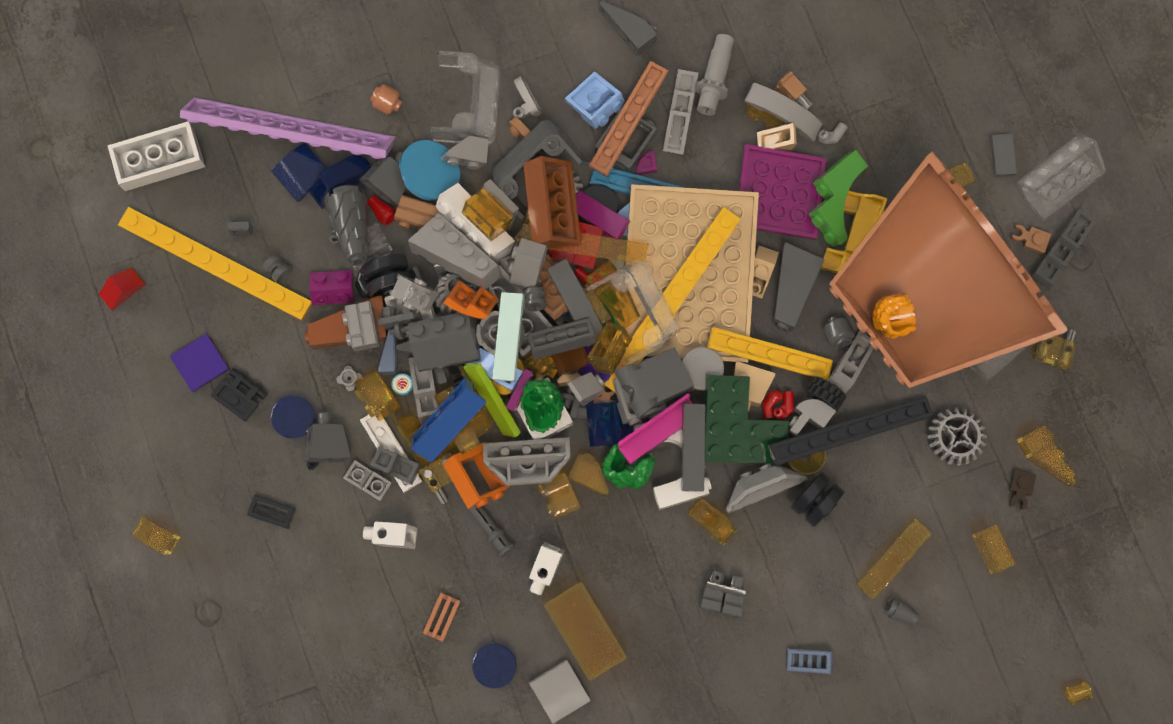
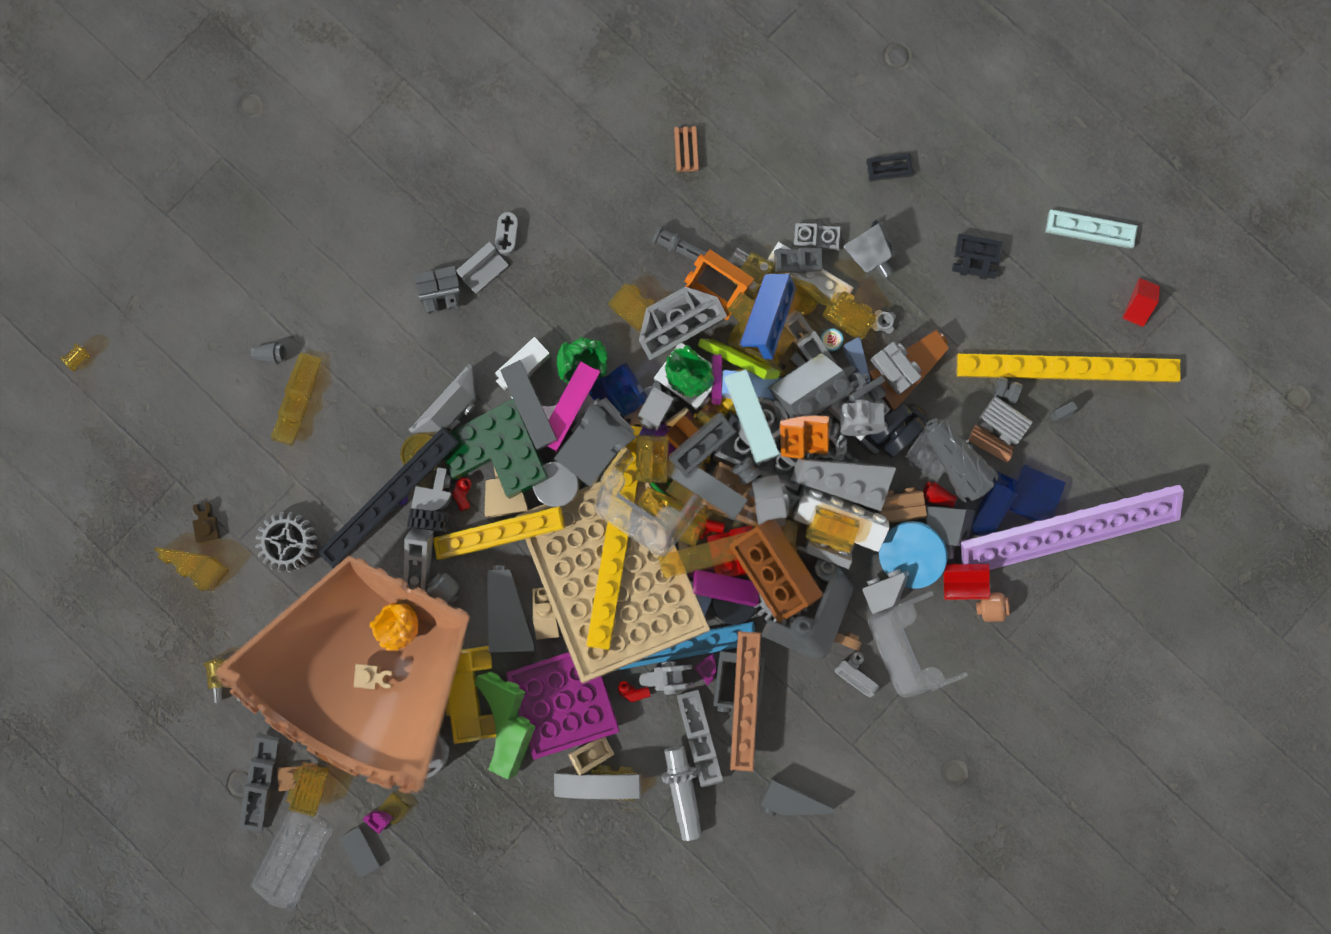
camera: 155 degrees right, 5 degrees up
white brick [108,121,205,191] -> none
clear yellow slope [131,516,180,556] -> none
dark purple tile [170,334,230,392] -> none
clear blue tile [271,395,315,439] -> none
magenta bracket [309,270,354,305] -> none
white torso [363,522,418,549] -> none
clear blue tile [472,644,517,688] -> none
white torso [529,542,565,595] -> none
light grey slope [529,659,591,724] -> none
clear yellow brick [544,582,627,681] -> none
light blue plate [565,71,625,129] -> none
clear yellow slope [568,453,609,497] -> none
clear yellow slope [686,498,737,546] -> none
red arm [762,390,783,420] -> none
medium nougat piece [773,71,812,110] -> none
sand blue slope [787,649,833,674] -> none
black wheel [791,472,845,527] -> none
light grey arm [818,122,848,145] -> none
clear yellow brick [972,524,1016,574] -> none
none -> clear yellow brick [286,761,330,817]
none -> tan plate [353,664,395,690]
none -> magenta tile [362,810,393,834]
none -> light grey panel [456,242,508,294]
none -> light grey beam [495,212,518,256]
none -> red arm [618,681,651,702]
none -> light grey hinge [639,661,694,694]
none -> red panel [943,564,990,600]
none -> nougat tile [968,425,1014,463]
none -> light grey brick [978,396,1033,446]
none -> light aqua tile [1046,210,1138,249]

